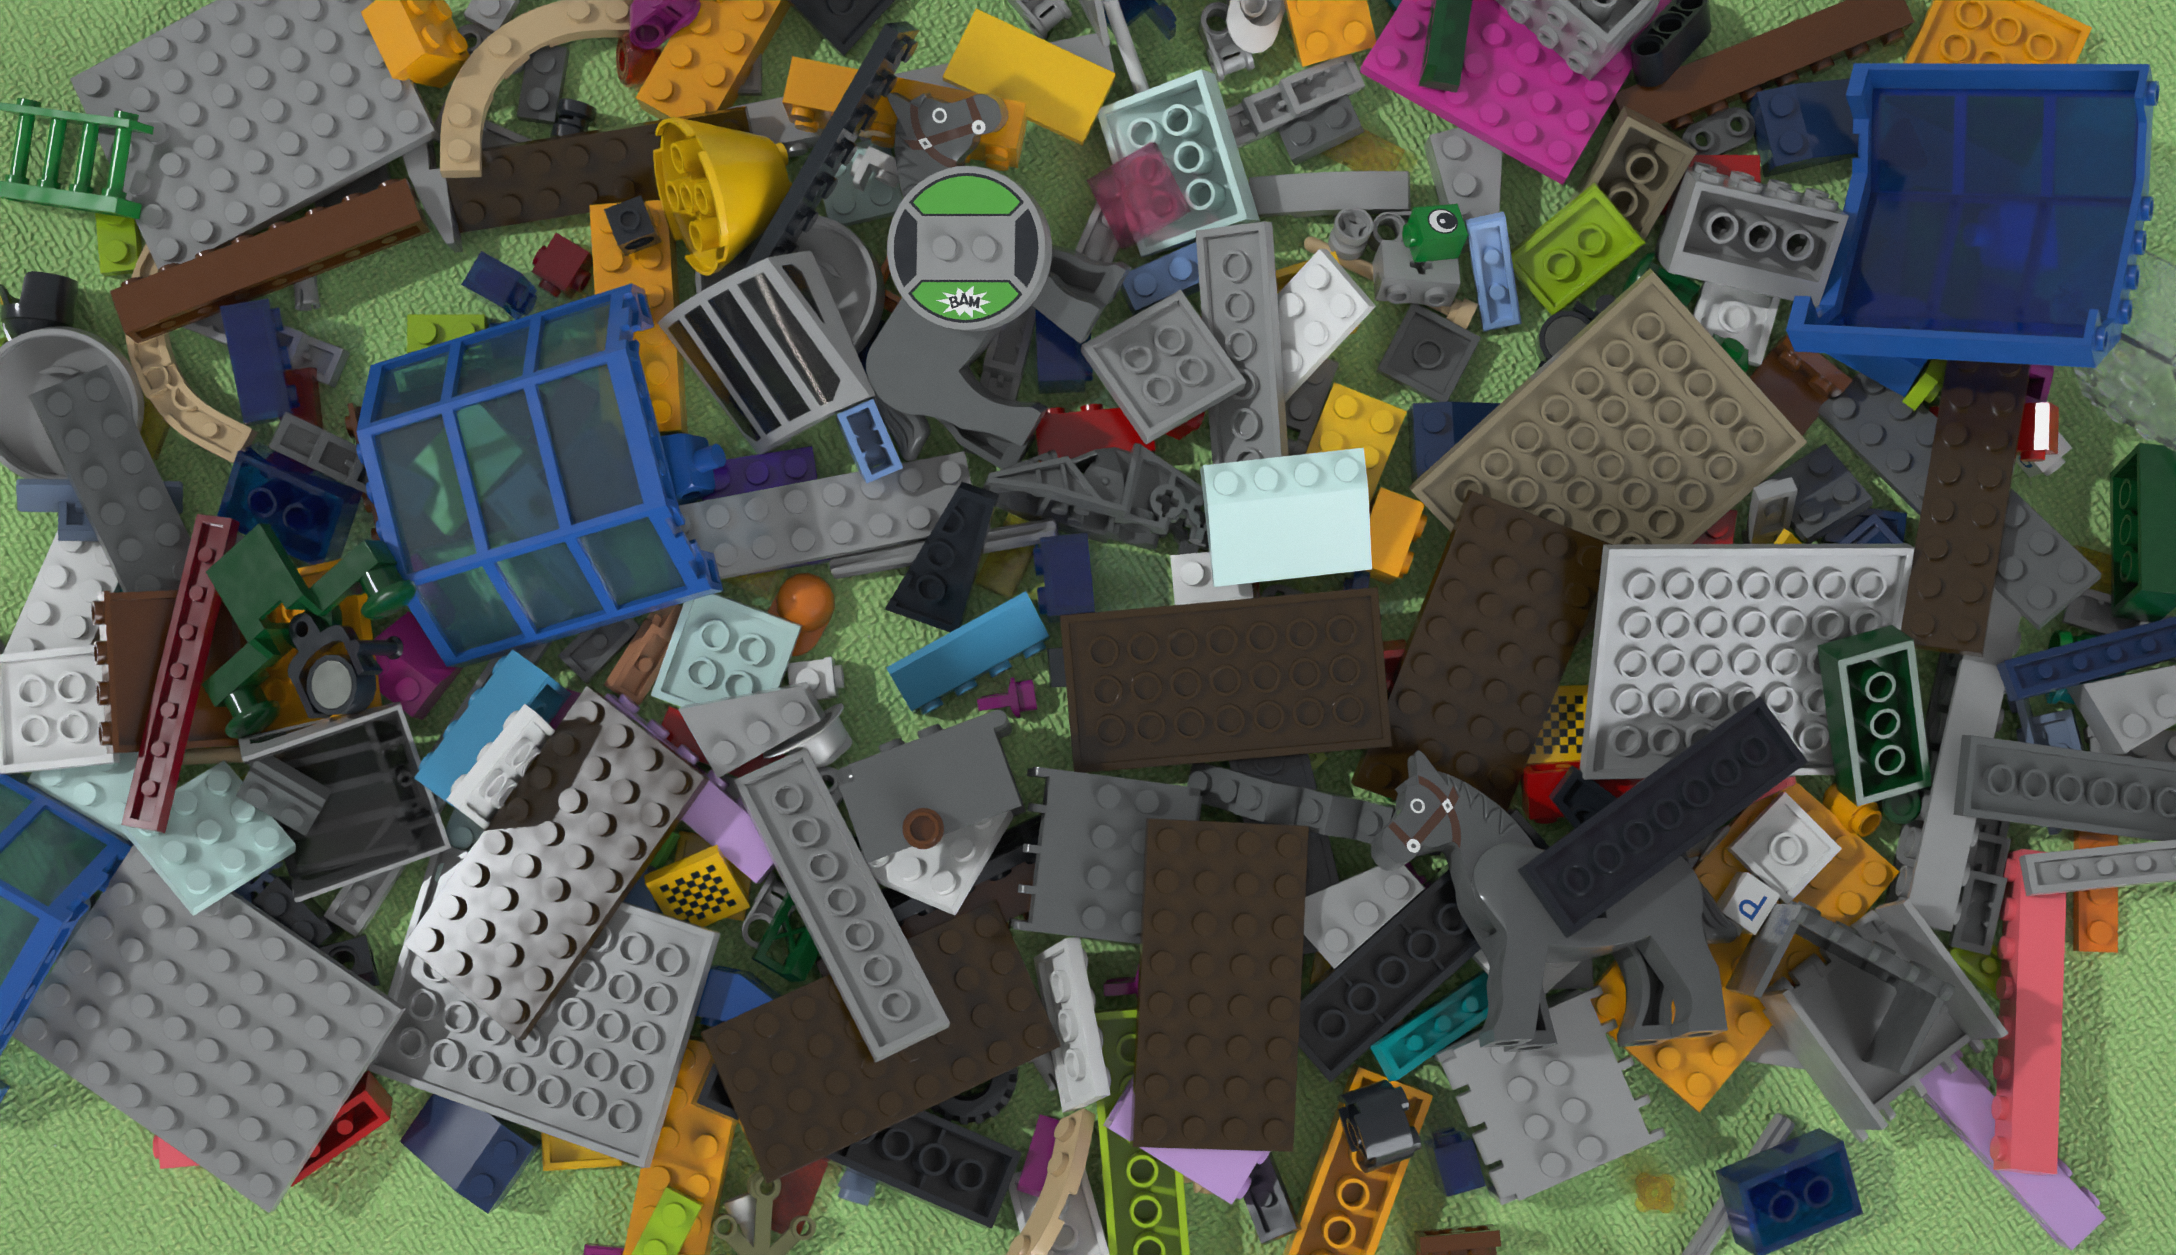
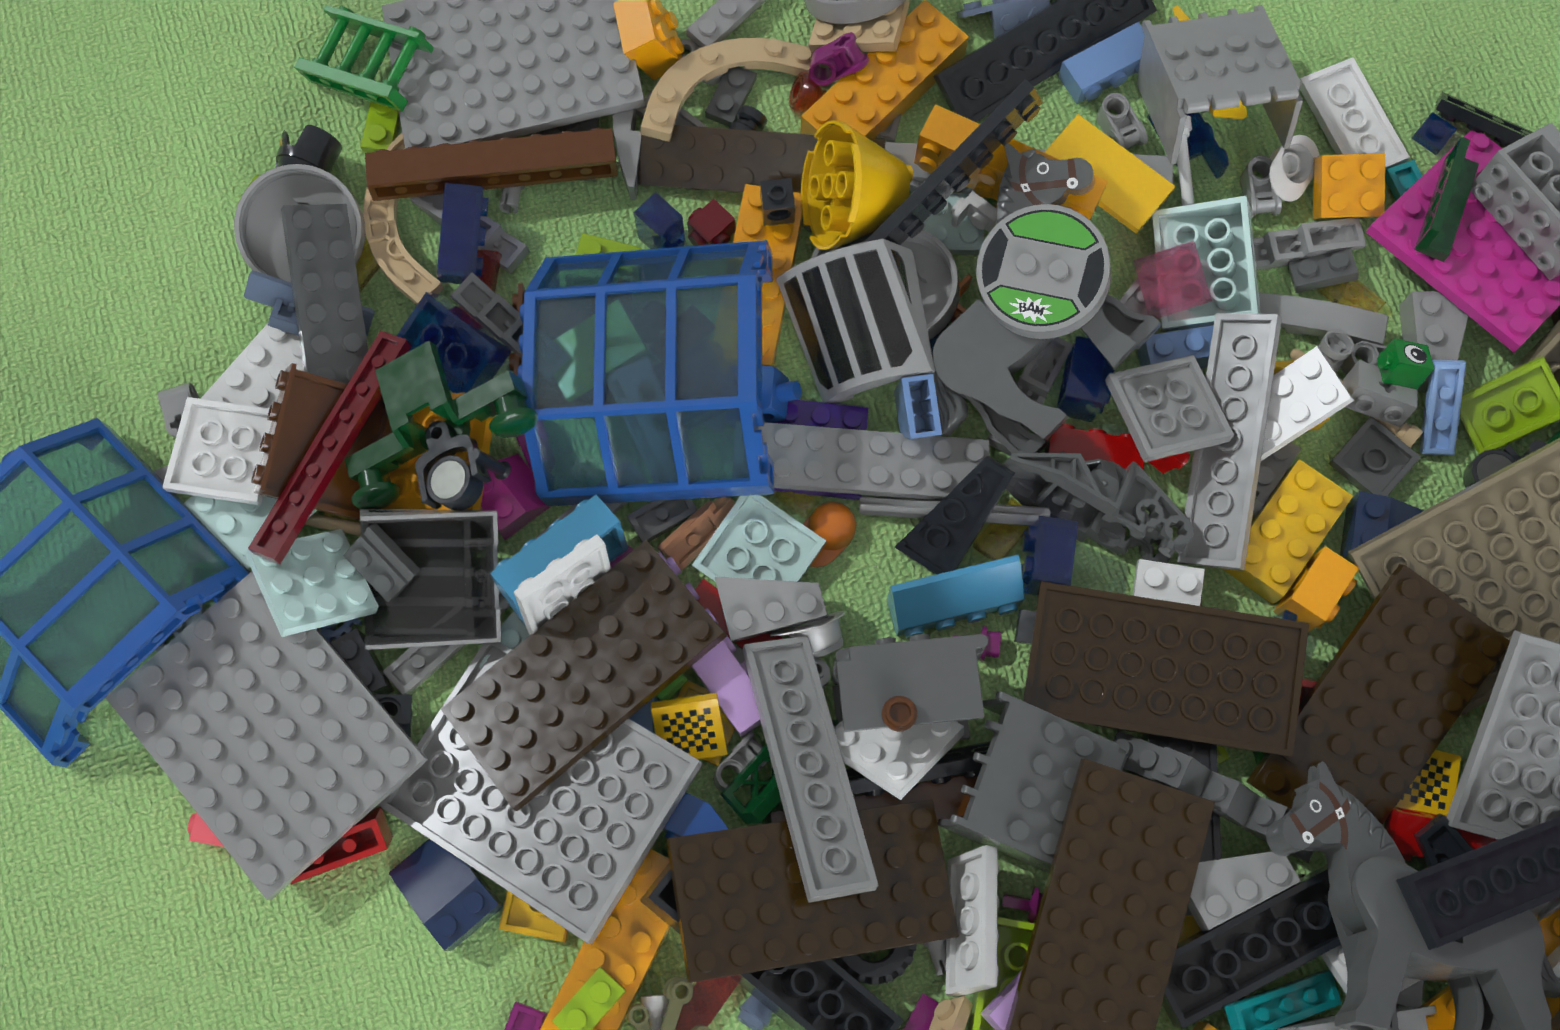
camera: 15 degrees right, 10 degrees down
white bracket [787,657,845,700] -> none
light aqua slope [1200,448,1372,587] -> none

